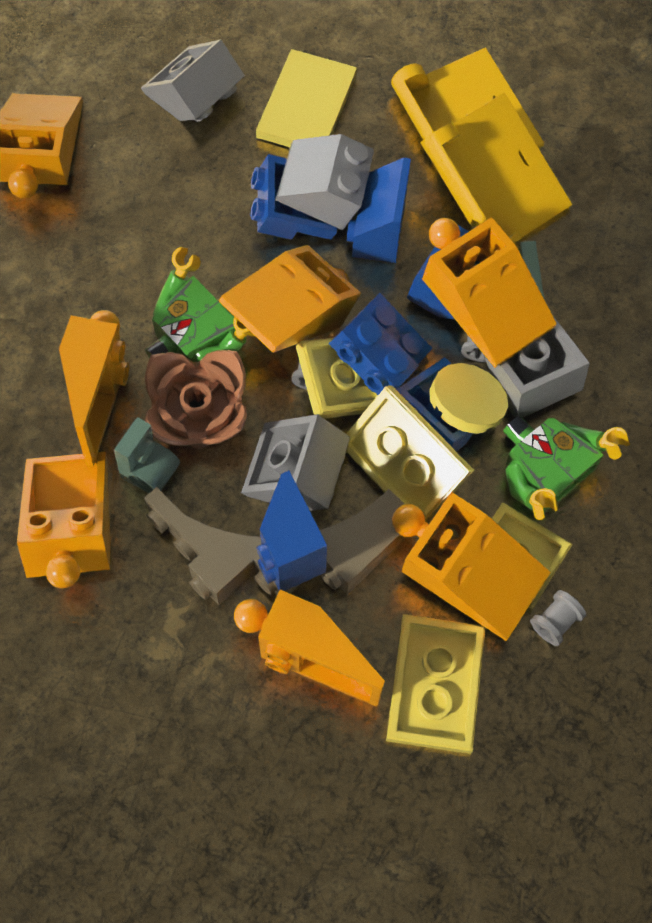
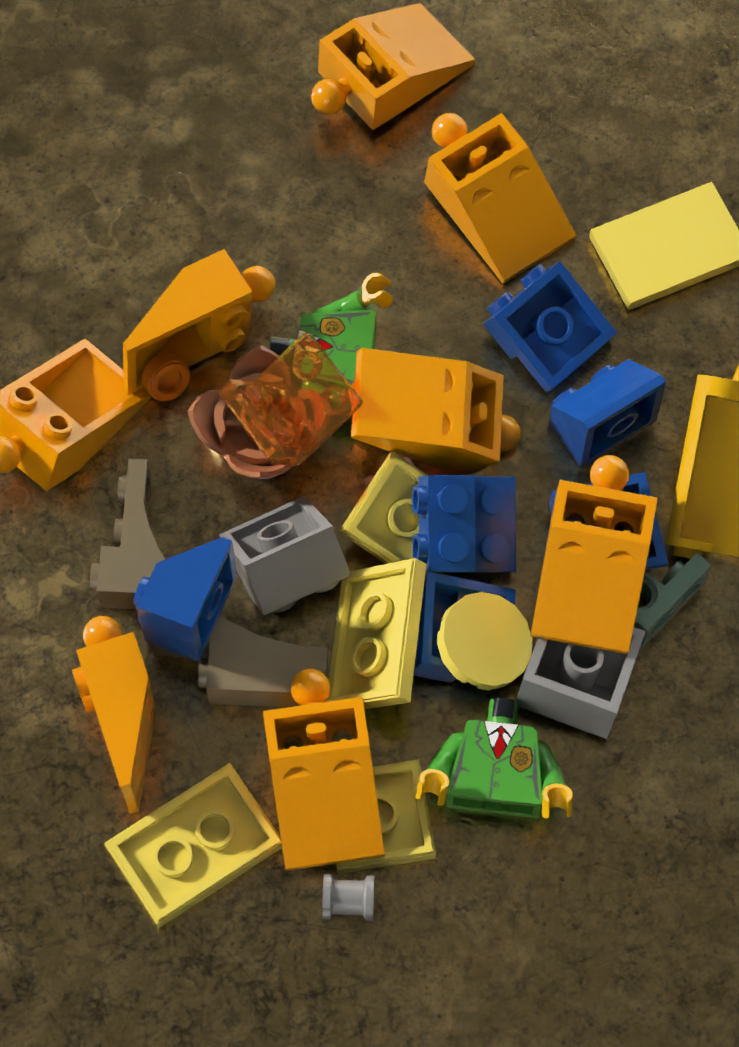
camera: 50 degrees right, 0 degrees up
sand green plate [114,417,181,494] -> none
light grey slope [141,39,245,122] -> none
light grey slope [276,134,374,230] -> none
none -> orange tile [142,353,190,401]
none -> clear orange bracket [218,333,363,466]
none -> light orange slope [424,113,577,285]

